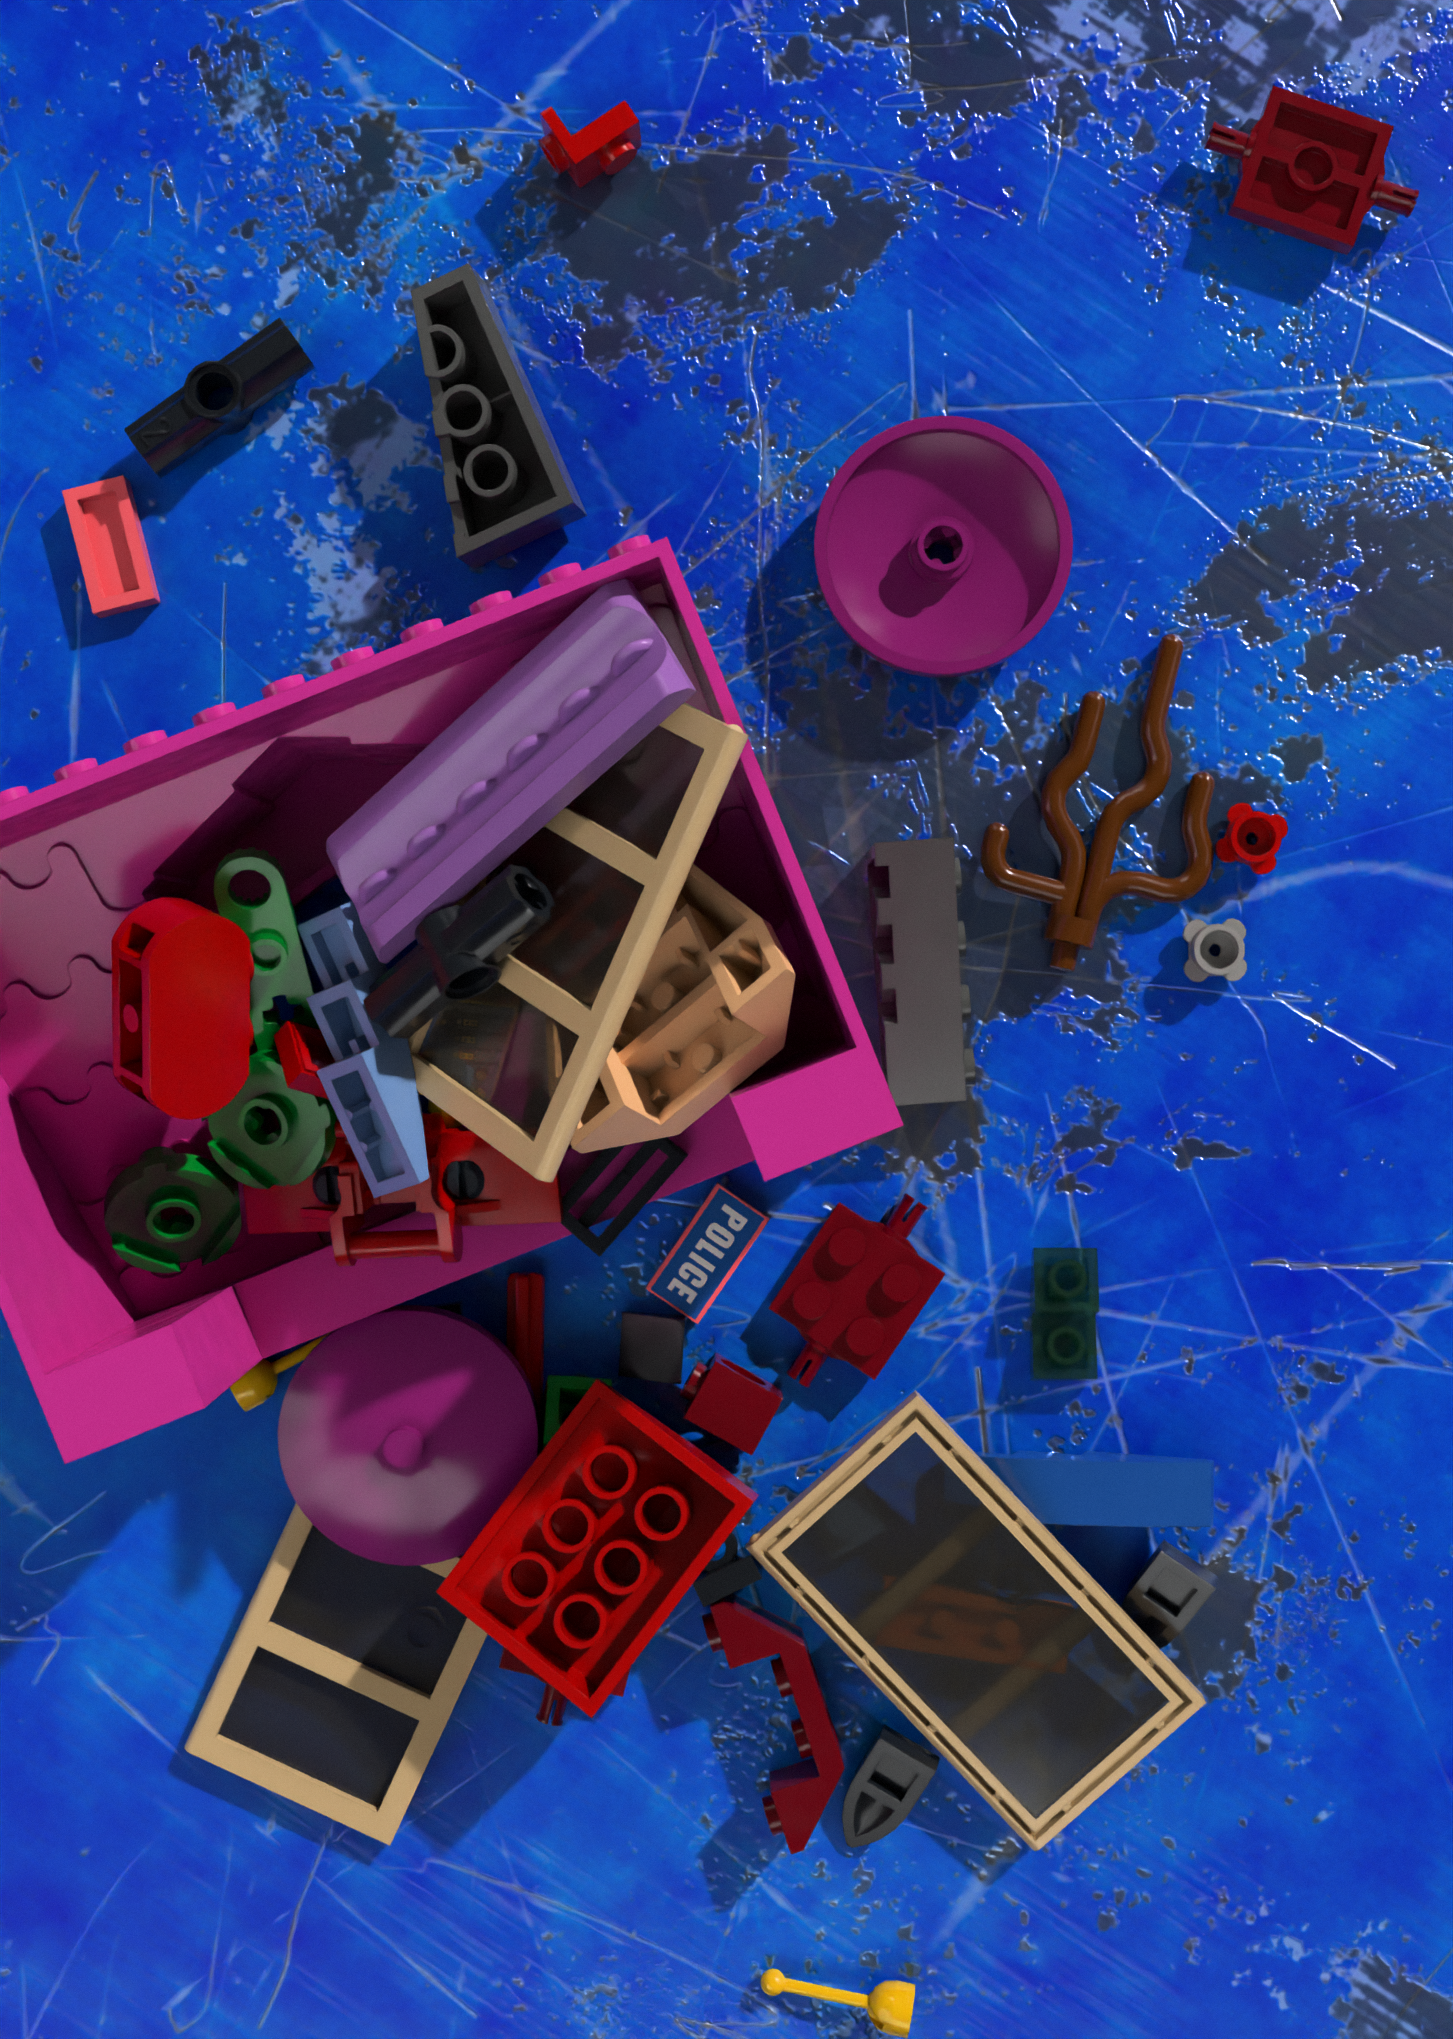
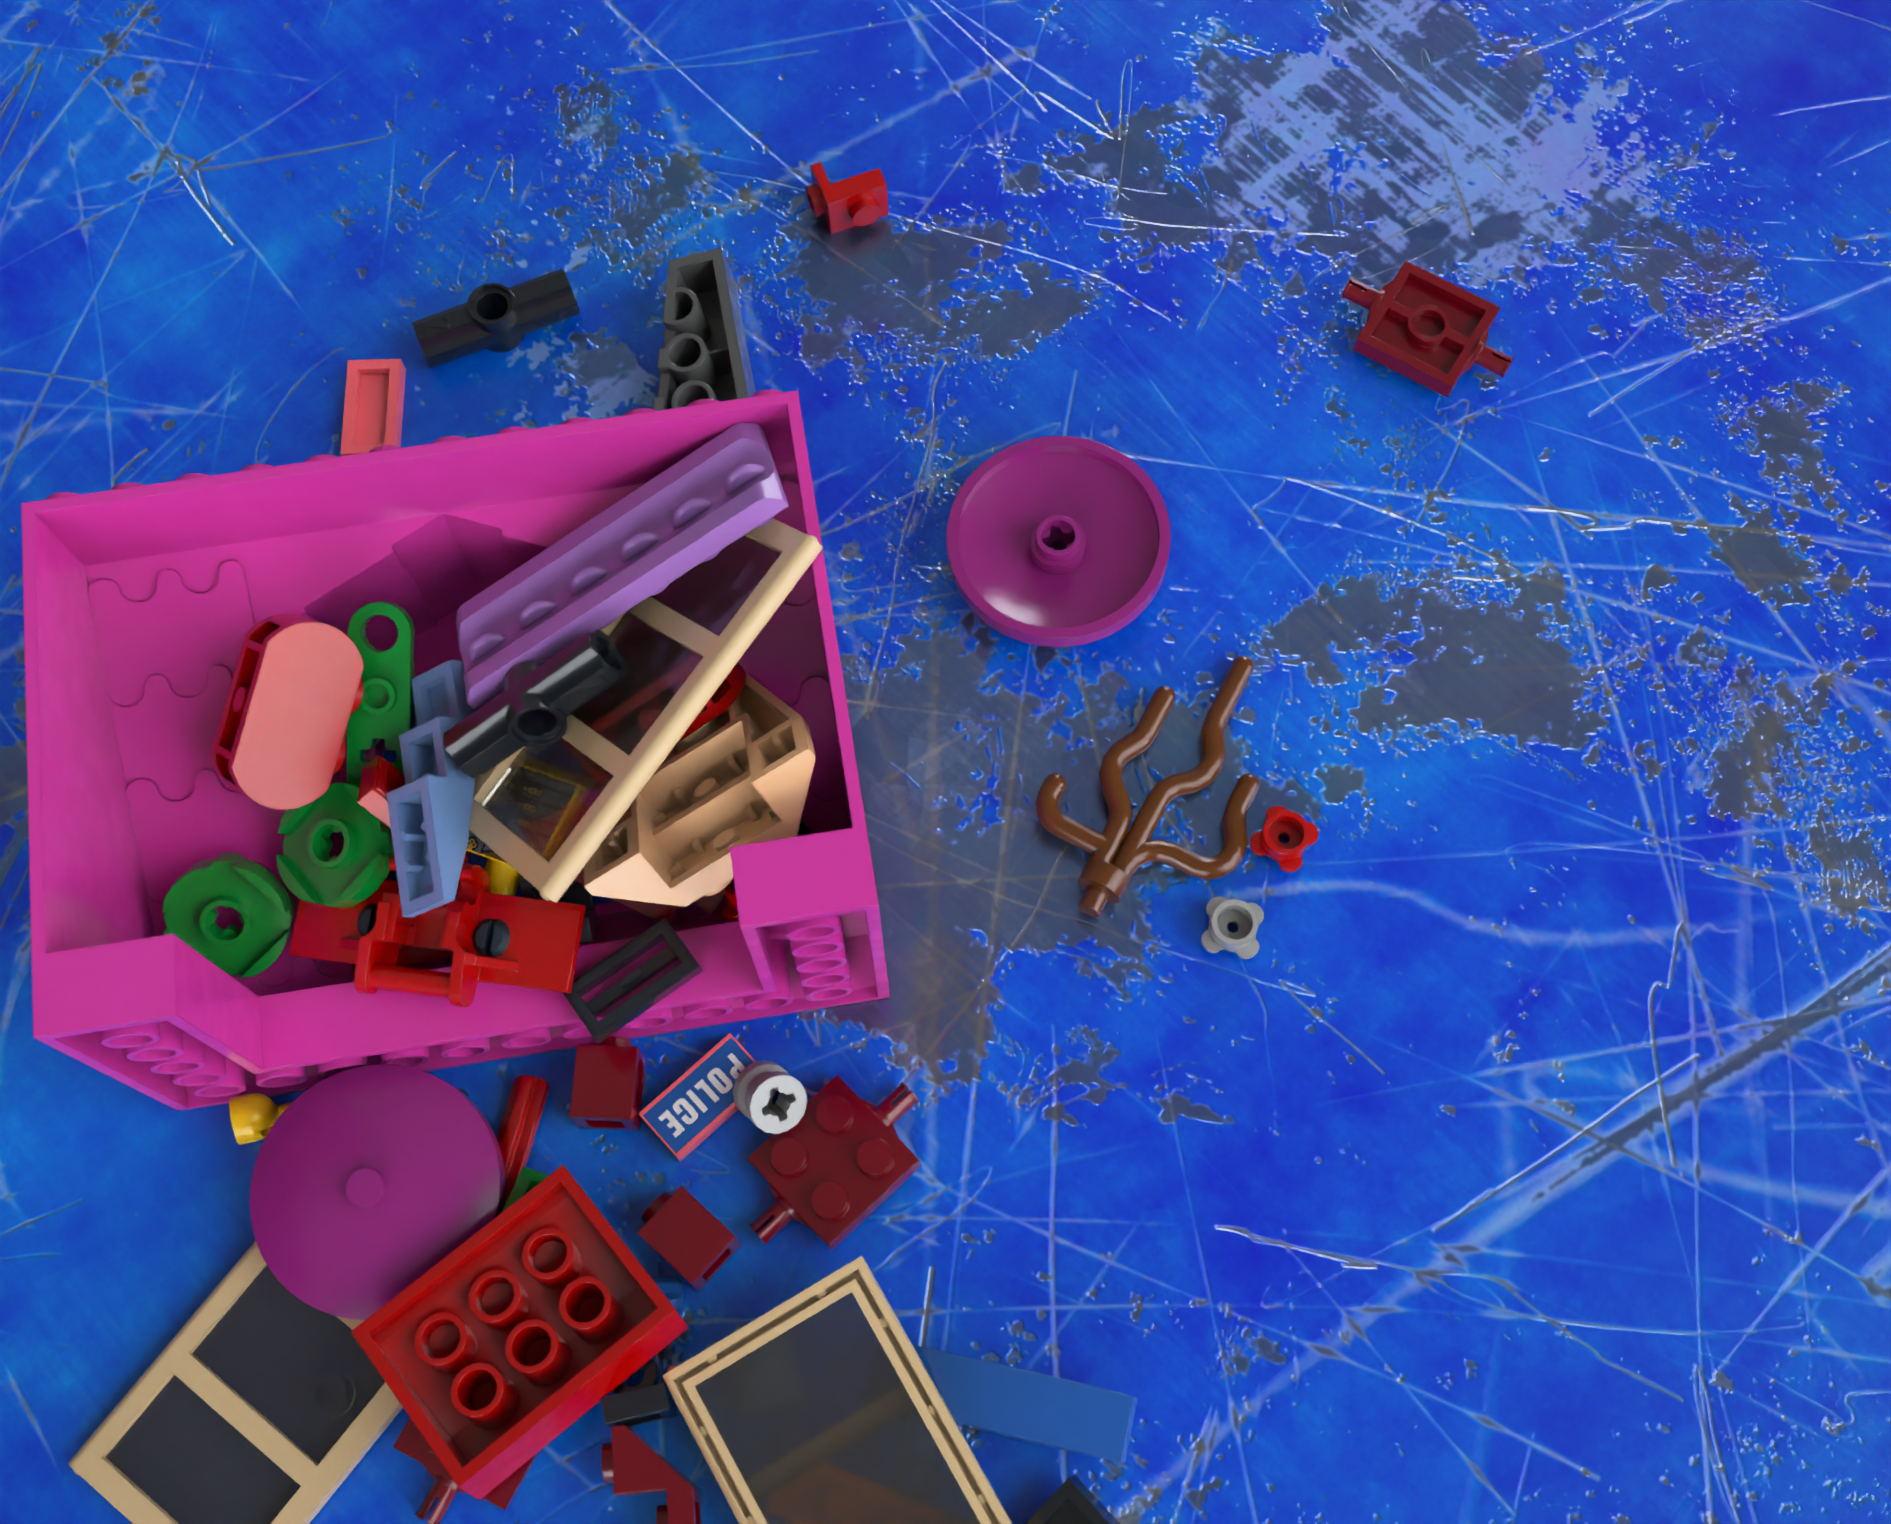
camera: 15 degrees right, 20 degrees down
black slope [618,1311,686,1384] -> none
dark grey wedge [866,837,976,1106] -> none
slope [1030,1248,1099,1381] -> none
none -> dark red brick [569,1036,646,1131]
none -> light grey wheel [733,1060,807,1134]

